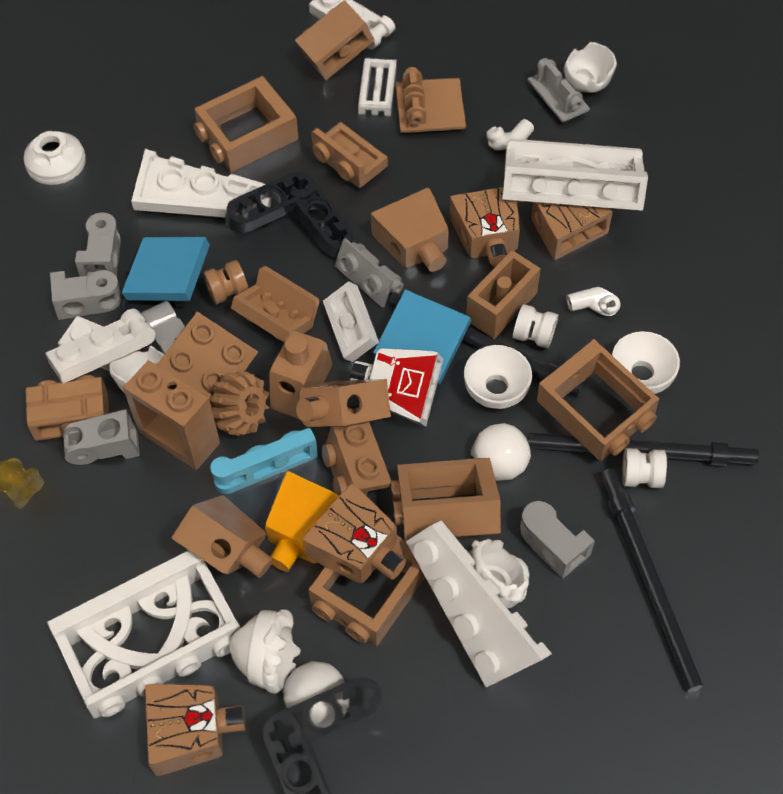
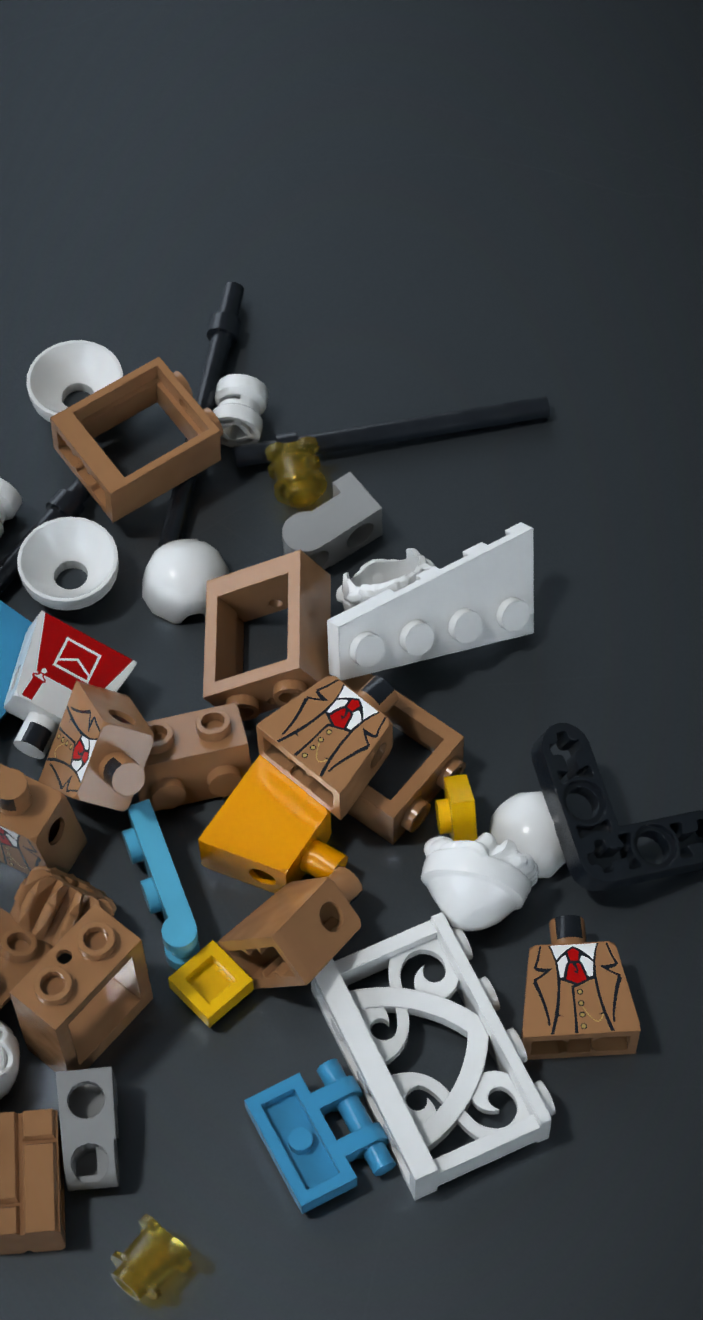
camera: 85 degrees left, 0 degrees up
none -> yellow plate [168,940,254,1028]
none -> dark azure plate [244,1058,396,1214]
none -> clear yellow brick [265,436,327,508]
none -> yellow plate [435,774,478,841]

